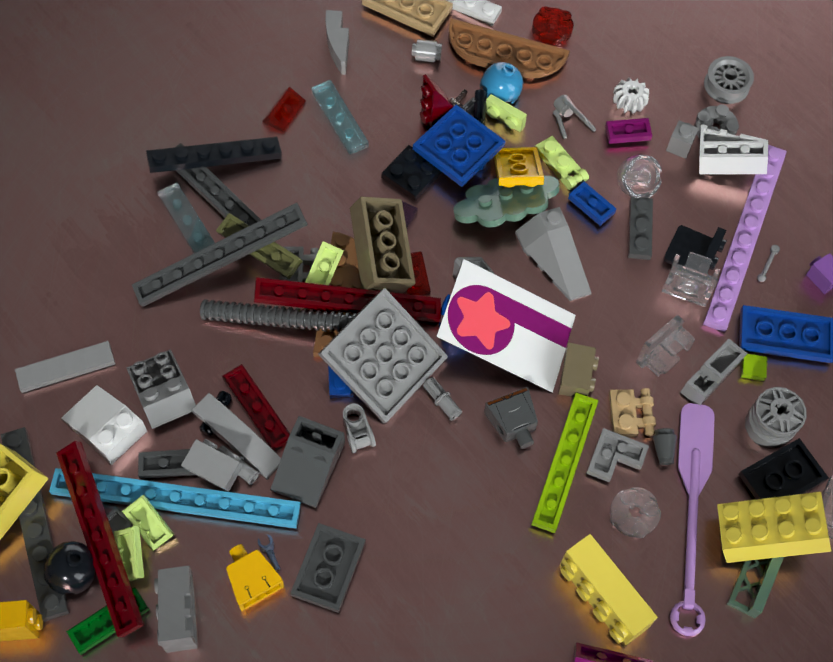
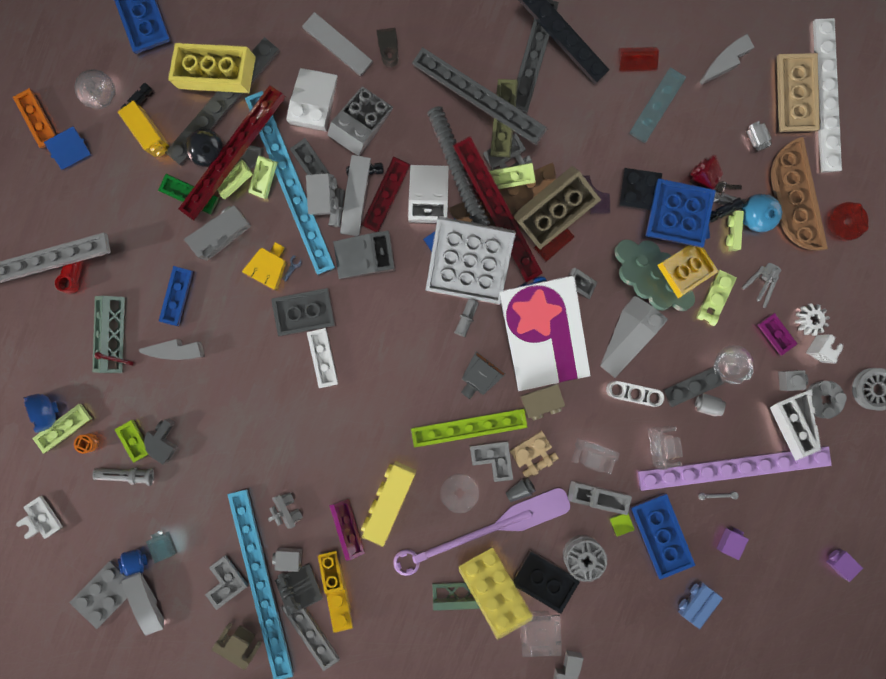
camera: 60 degrees right, 25 degrees up
clear light blue tile [157,183,215,253] -> none
light grey piece [343,403,376,453] -> none
blue plate [568,181,616,226] -> none
black bracket [664,225,727,278] -> none
none -> white plate [307,328,338,388]
none -> clear smoke piece [377,27,399,67]
none -> white slope [408,165,449,223]
none -> white beam [606,381,664,407]
none -> light grey brick [695,393,726,417]
none -> white hinge [806,334,843,363]

